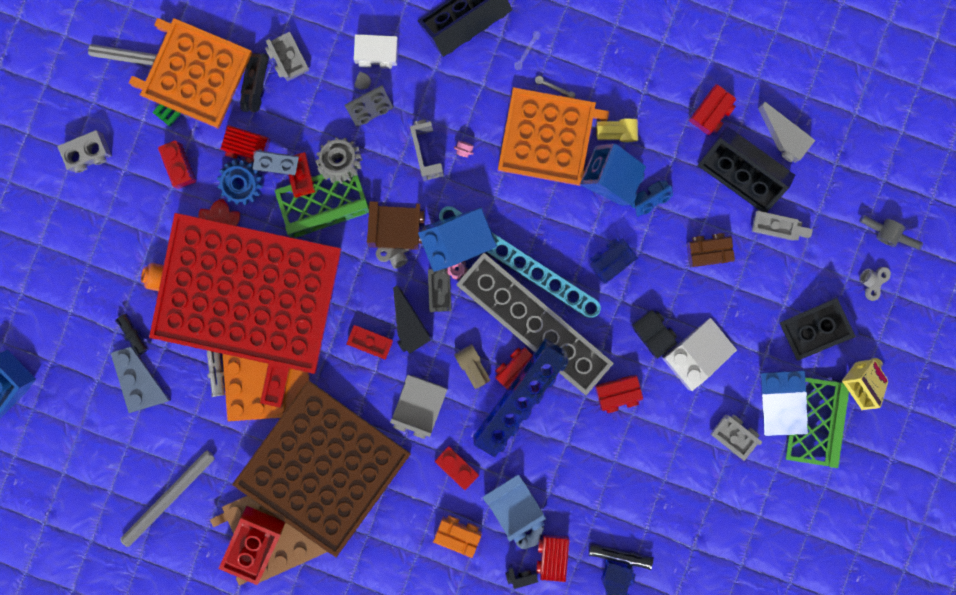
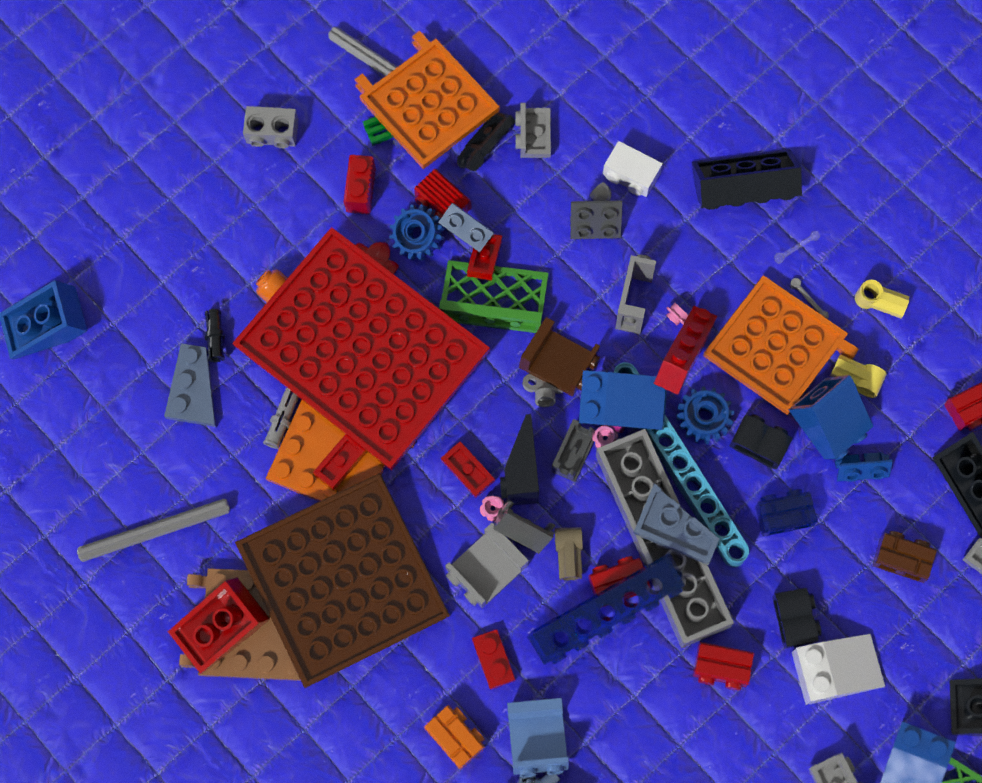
camera: 30 degrees right, 15 degrees down
light grey gear [315,137,363,184] -> none
none -> bright pink plate [480,496,504,521]
none -> dark grey hinge [493,500,555,554]
none -> sand blue wing [633,483,719,565]
none -> red brick [654,306,717,395]
none -> blue gear [676,386,734,444]
none -> black brick [729,414,792,469]
none -> light yellow piece [855,280,909,318]

